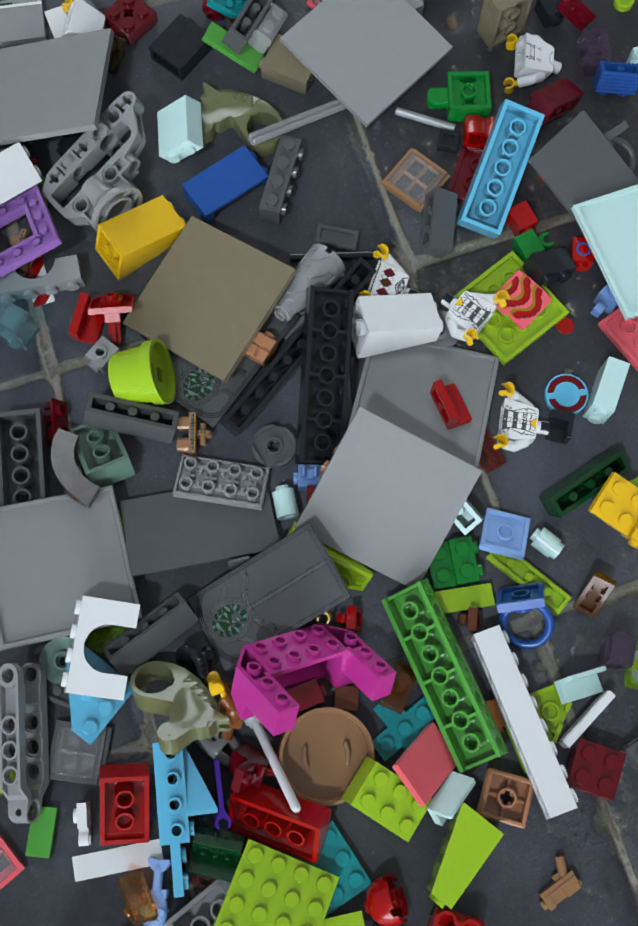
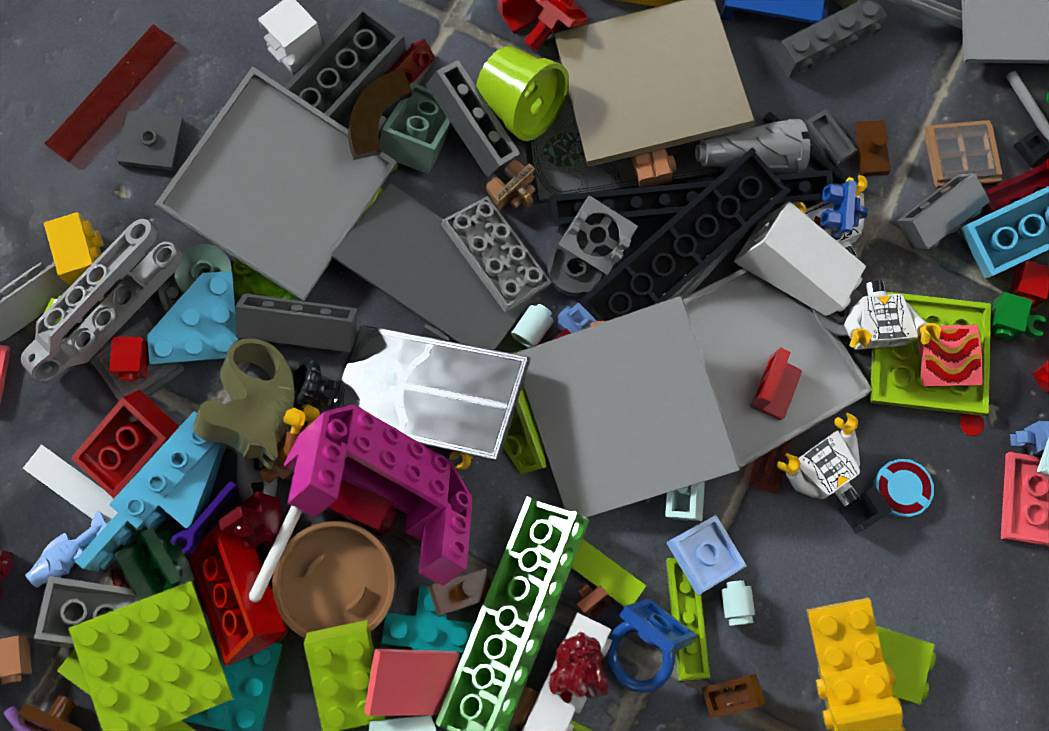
camera: 45 degrees right, 0 degrees up
bright green tile [25,806,59,858] -> none
white arch [61,596,140,701] -> none
white plate [73,802,91,846] -> none
light grey brick [85,336,120,375] -> none
clear orange tile [117,871,159,925] -> none
copper tile [334,686,359,711] -> none
red tile [337,606,363,632] -> none
green plate [429,536,483,591] -> none
black brick [522,247,577,287] -> none
dark green brick [539,450,632,518] -> none
light aqua brick [582,356,630,424] -> none
none -> red brick [109,337,149,383]
none -> dark red hair [549,632,608,704]
none -> light grey piece [559,196,638,275]
none -> blue hips [820,180,868,238]
none -> reddish brown tile [854,120,891,176]

